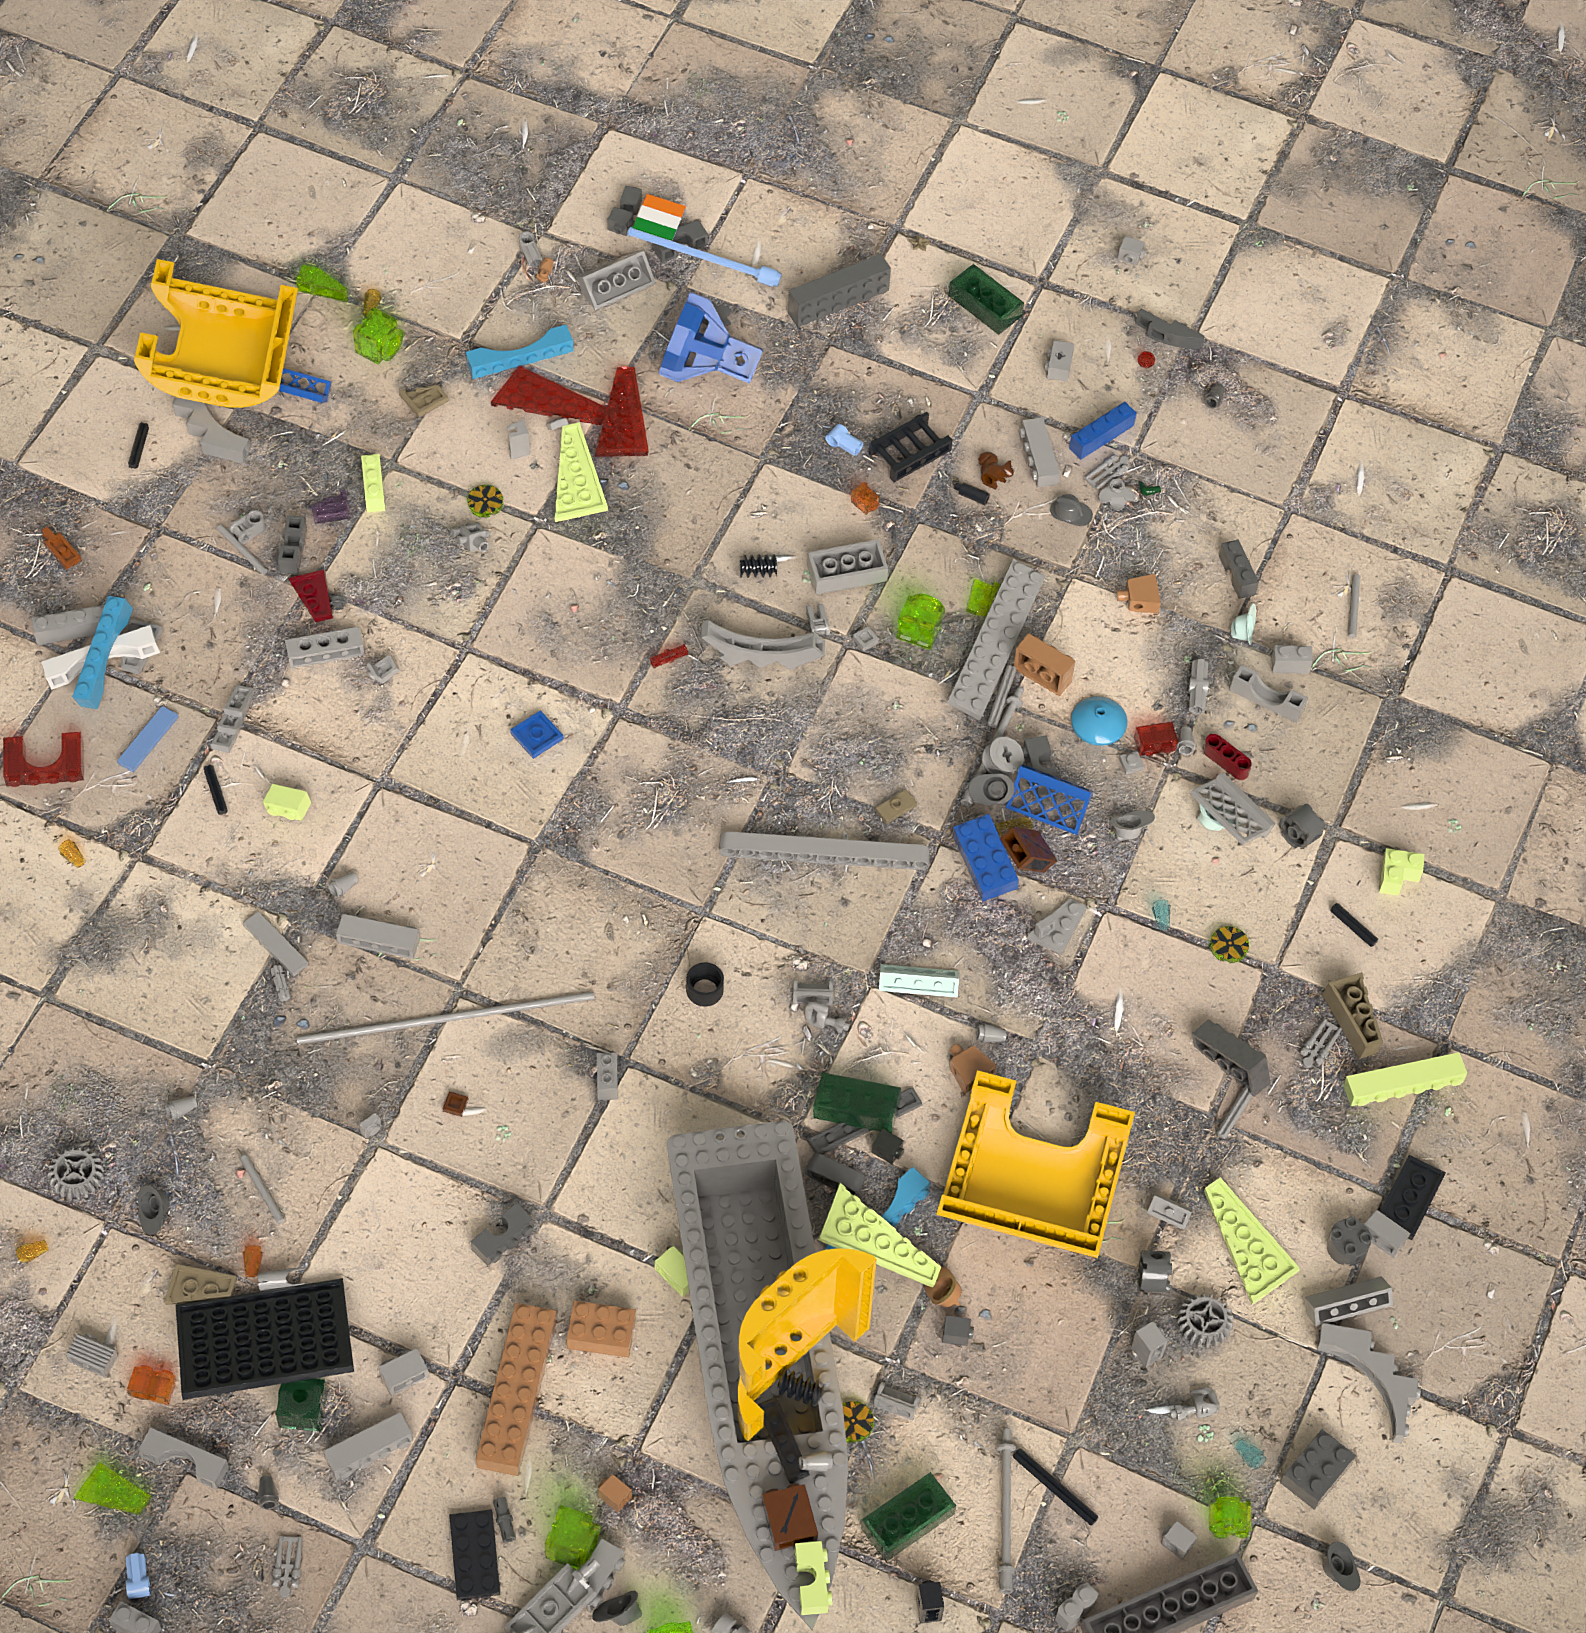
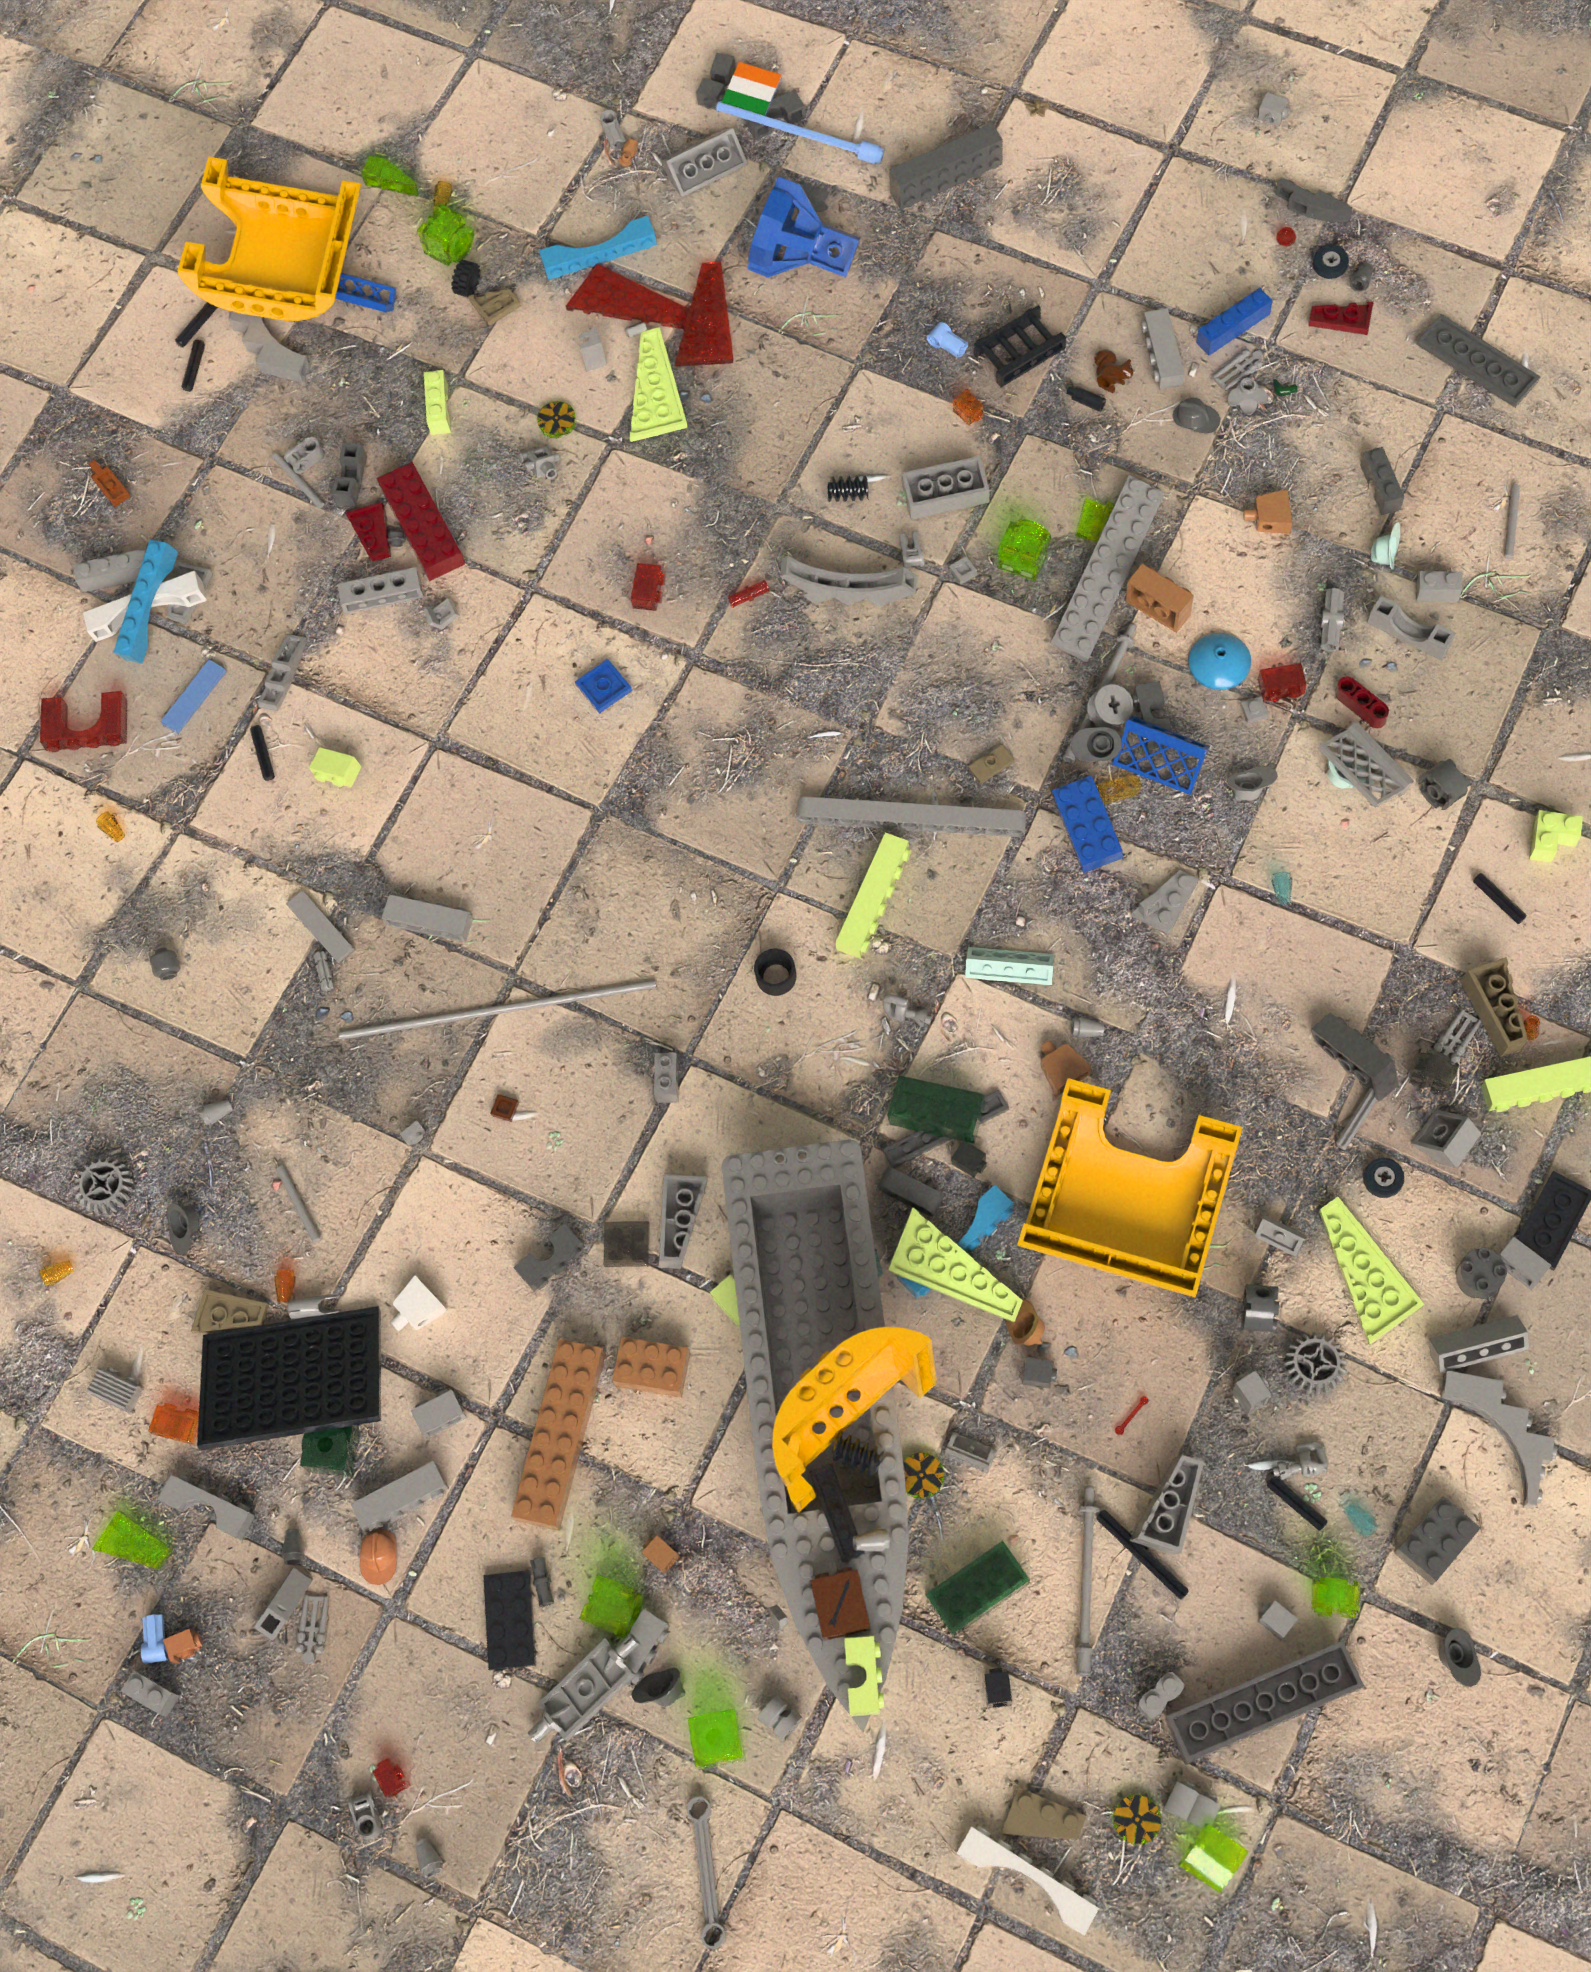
camera: 15 degrees right, 10 degrees up
clear purple wing [312,490,351,524] -> none
light grey cone [328,872,358,897] -> none
light grey hinge [793,979,833,1005] -> none
clear green brick [948,264,1024,335] -> none
light grey axle [987,665,1016,728] -> none
reddish brown brick [1000,827,1057,873] -> none
light grey brick [1045,340,1074,382] -> none
light grey cone [1177,727,1196,755] -> none
tile [1210,926,1249,963] -> none
none -> dark grey head [149,947,180,980]
none -> nougat brick [163,1629,203,1664]
none -> black axle [175,302,218,348]
none -> light grey slope [252,1567,312,1641]
none -> nougat piece [360,1529,397,1585]
none -> dark red brick [376,462,465,581]
none -> white torso [390,1276,447,1331]
none -> black tyre [451,259,480,298]
none -> clear smoke plate [603,1221,650,1267]
none -> clear red brick [631,563,666,611]
none -> light grey wedge [659,1175,708,1269]
none -> light grey tile [769,1605,788,1631]
none -> yellowish green brick [836,832,911,959]
none -> clear red hinge [1115,1396,1149,1436]
none -> light grey wedge [1129,1455,1204,1555]
none -> black axle [1267,1476,1328,1531]
none -> dark red wing [1308,301,1374,335]
none -> black bush [1313,245,1349,279]
none -> black bush [1363,1158,1404,1198]
none -> clear smoke brick [1407,1048,1459,1096]
none -> light grey slope [1411,1109,1481,1168]
none -> dark grey plate [1416,314,1540,408]
none -> clear orange cone [1523,1015,1540,1041]

